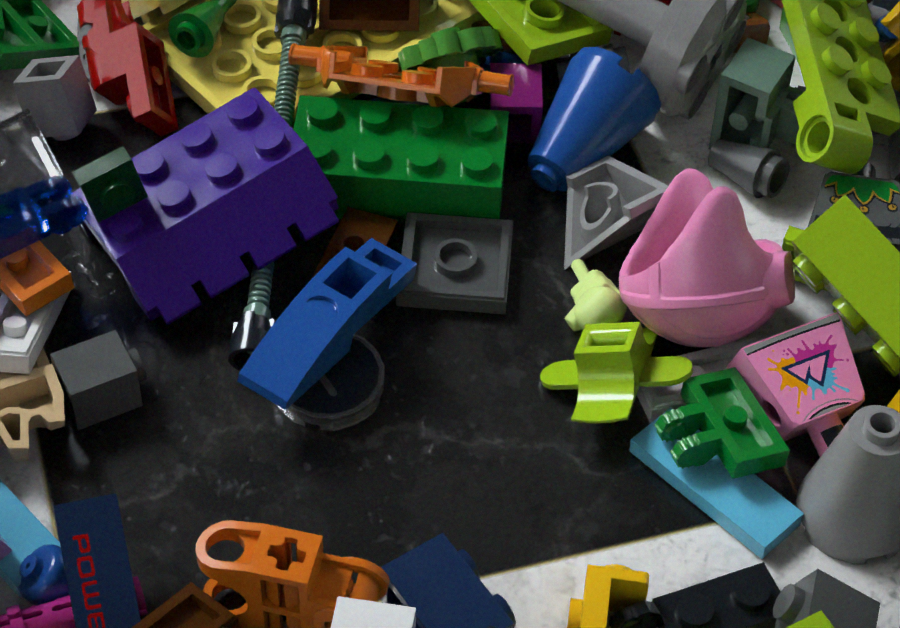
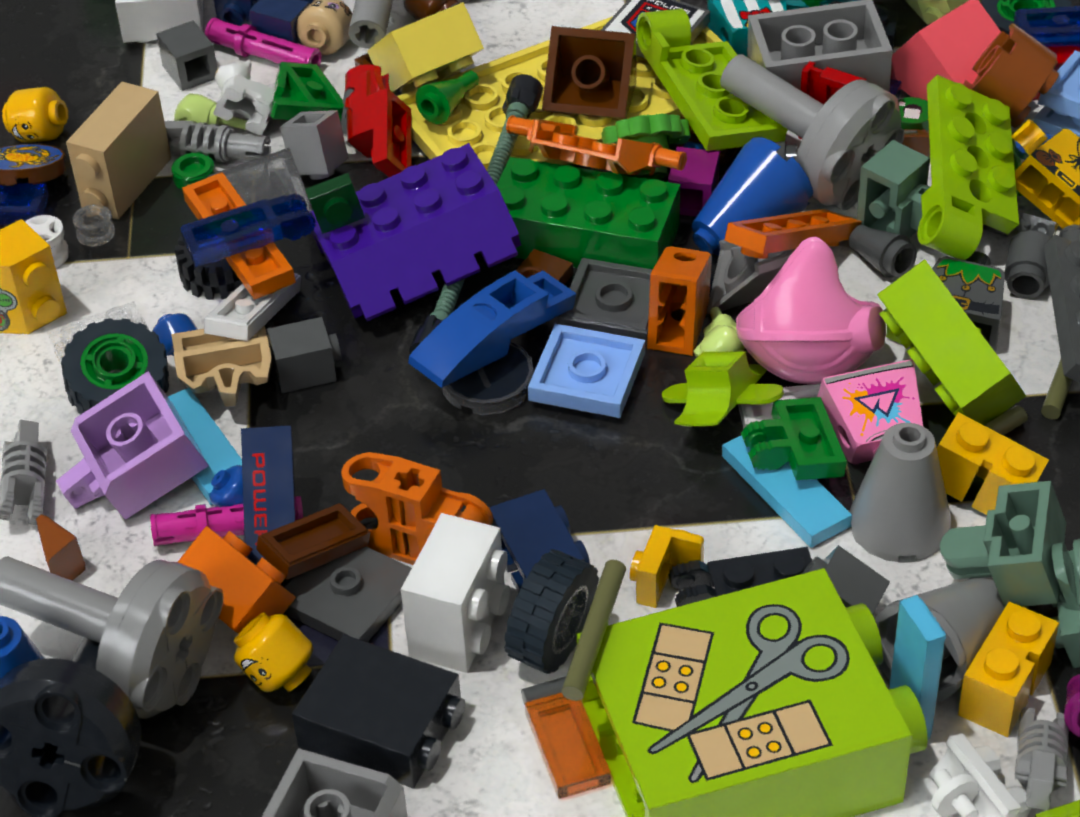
camera: 15 degrees right, 5 degrees down
none -> light blue plate [528,323,645,418]
none -> orange torso [647,246,712,356]
none -> orange plate [724,209,862,259]

